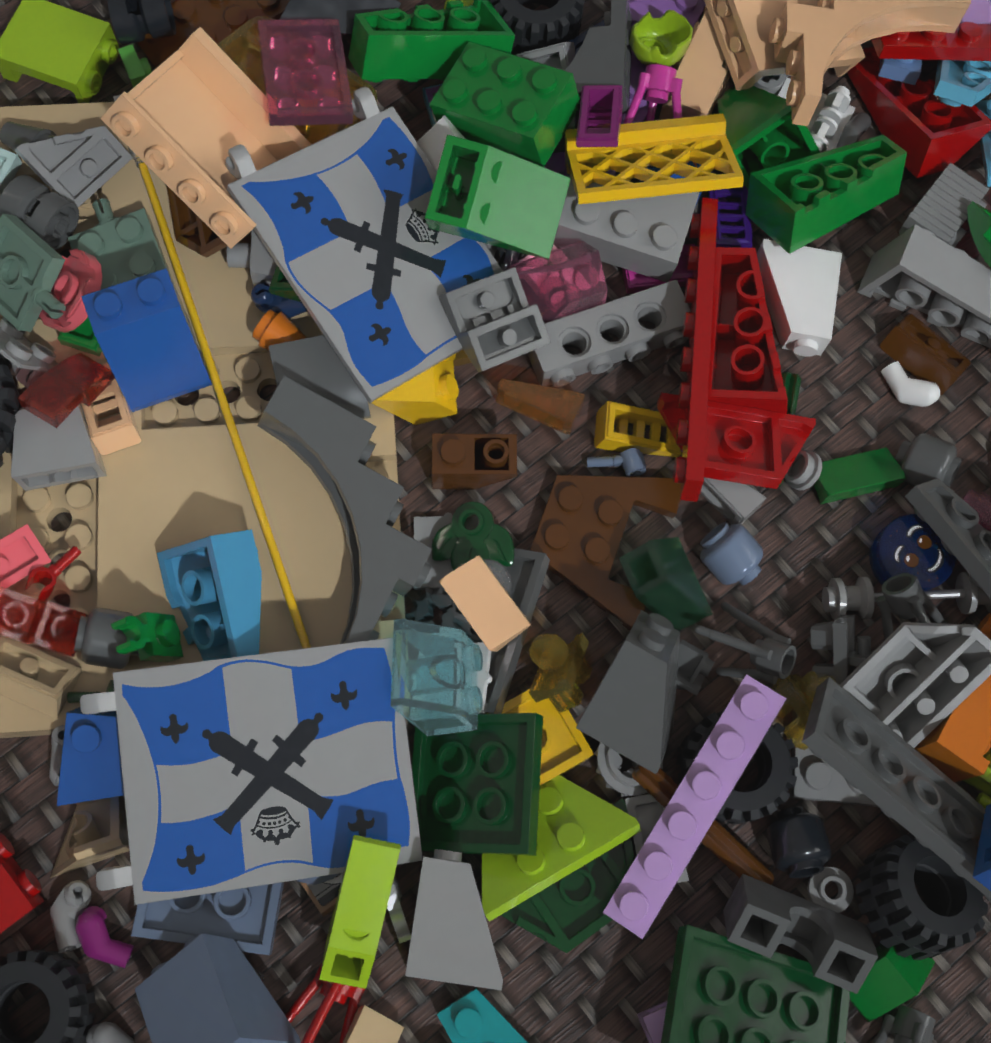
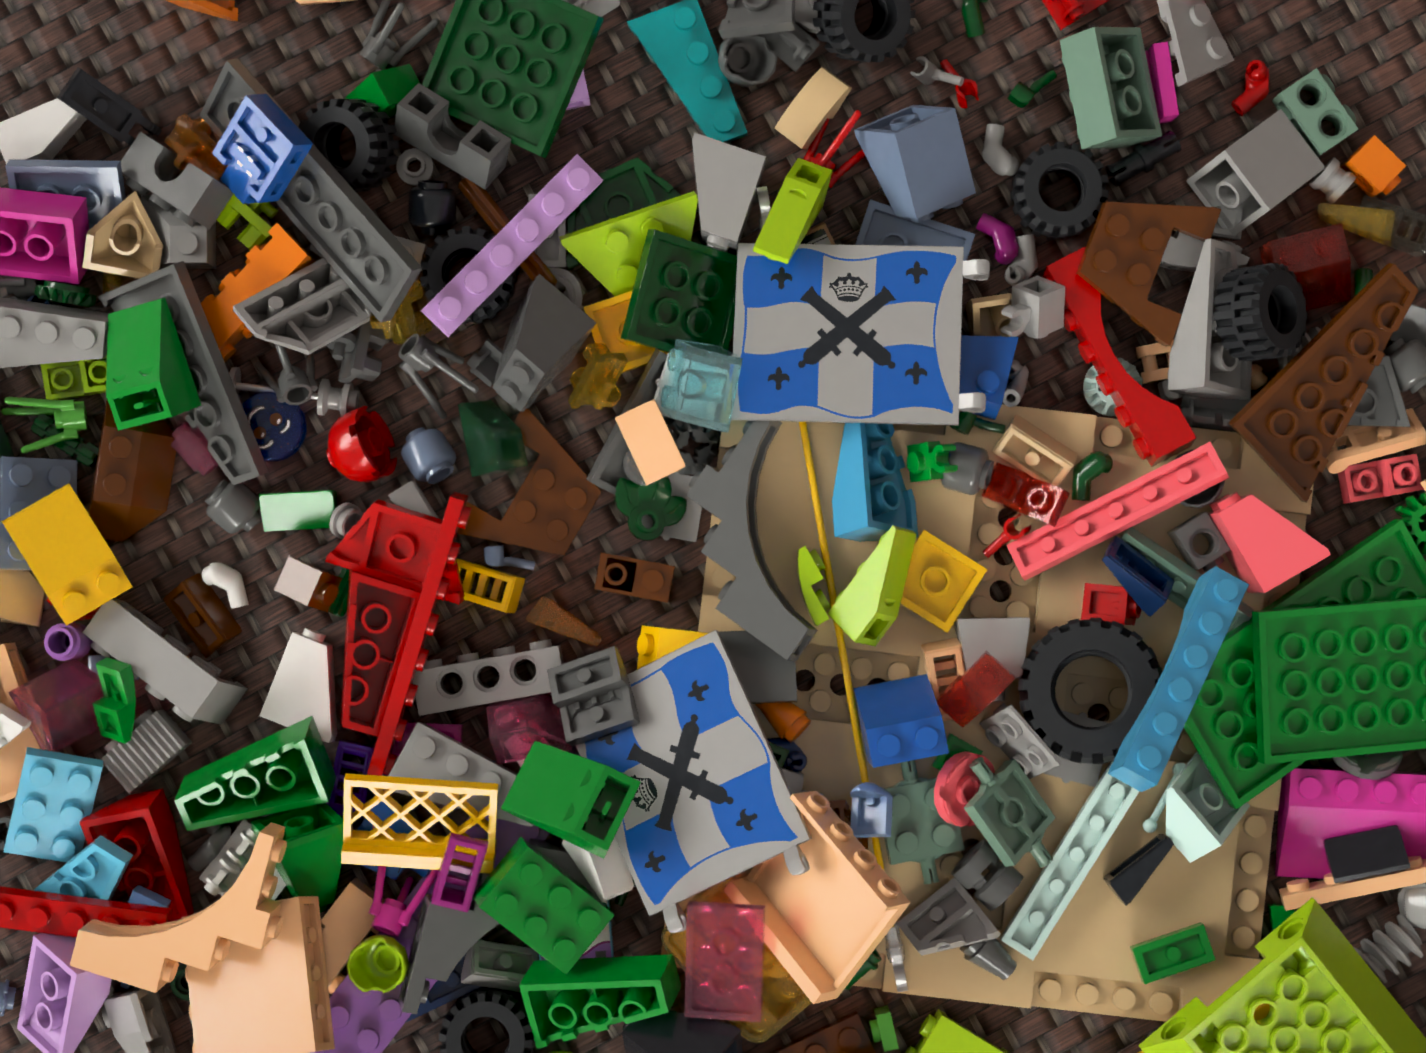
camera: 160 degrees left, 15 degrees up
none -> brick [274,556,342,612]
none -> red cylinder [326,406,397,483]
none -> lime slope [797,546,831,626]
none -> lime slope [827,525,917,646]
none -> light blue plate [850,782,893,838]
none -> yellow plate [900,530,987,633]
none -> light grey brick [1001,275,1065,339]

